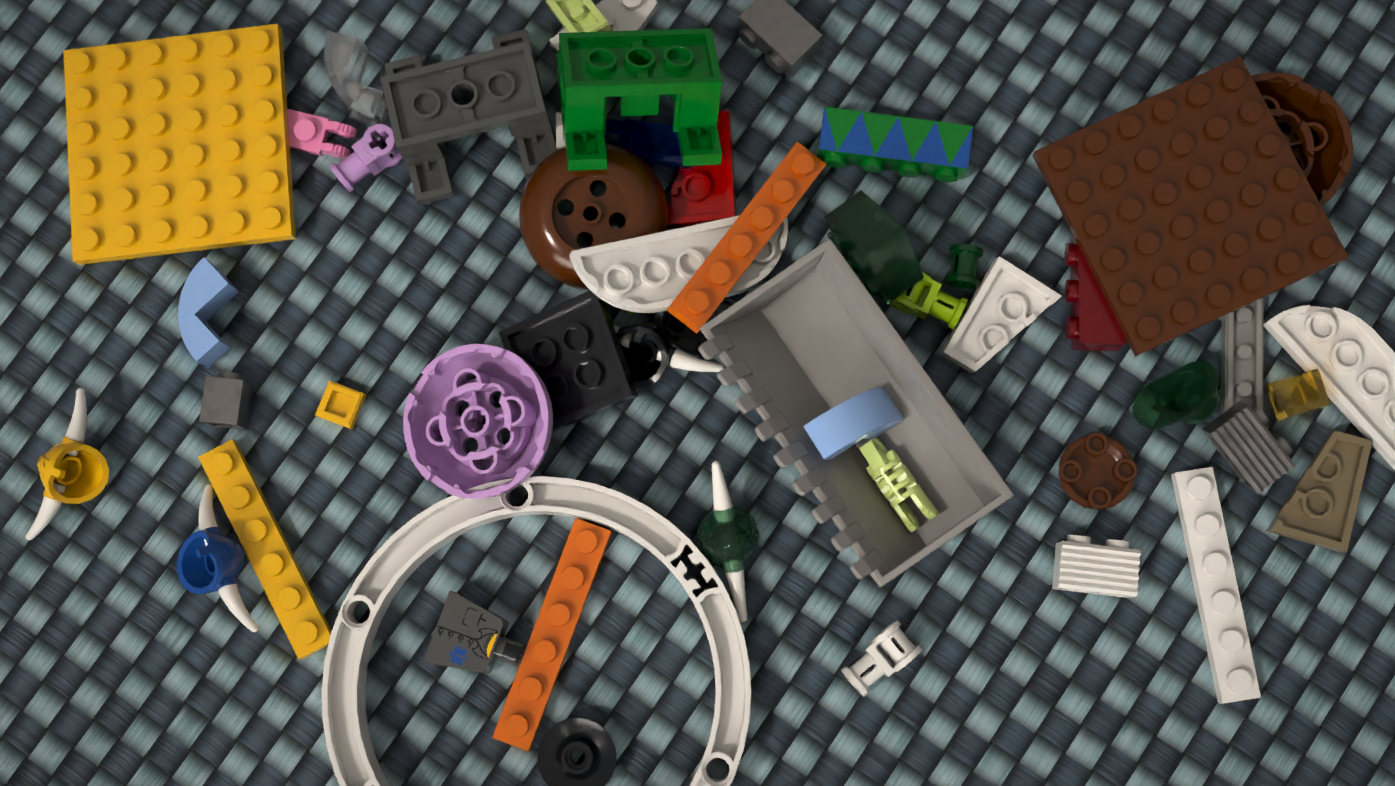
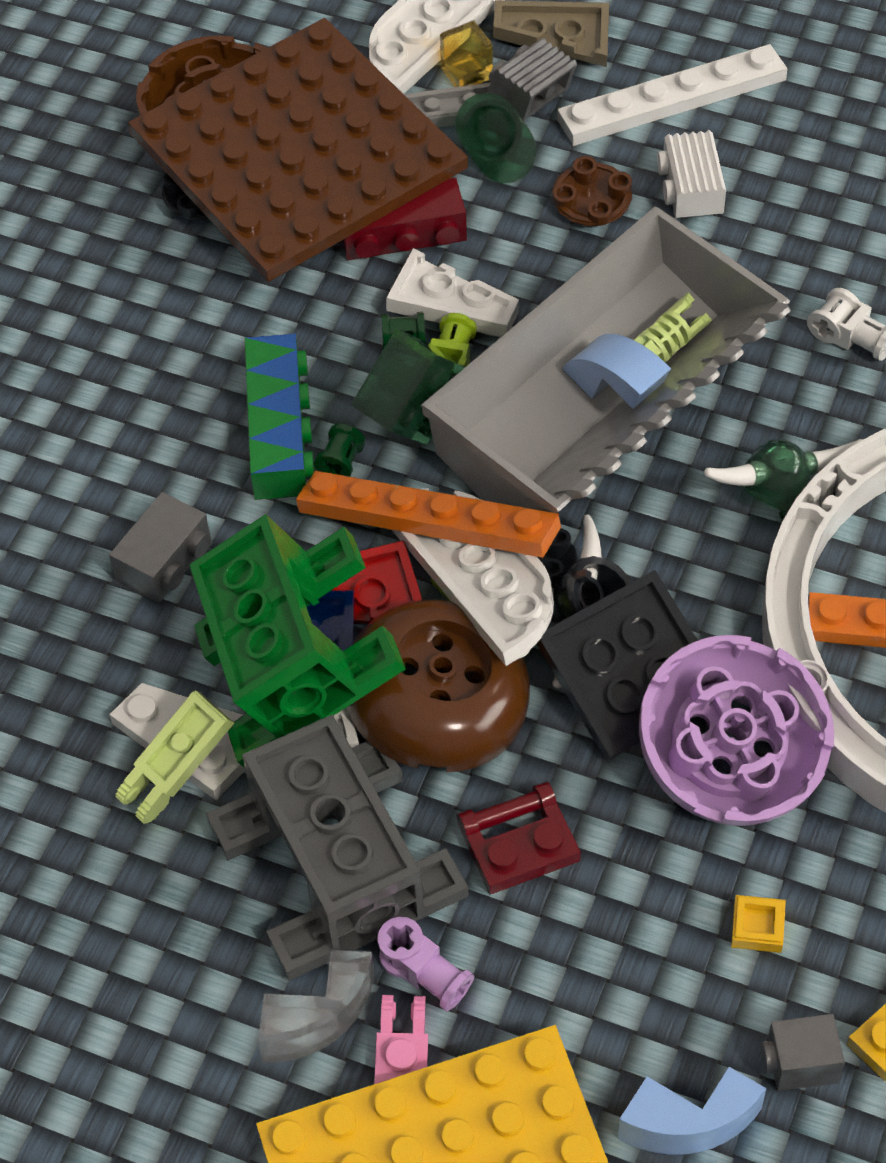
camera: 105 degrees left, 25 degrees down
none -> dark green bush [314,423,365,477]
none -> dark red plate [456,781,581,895]

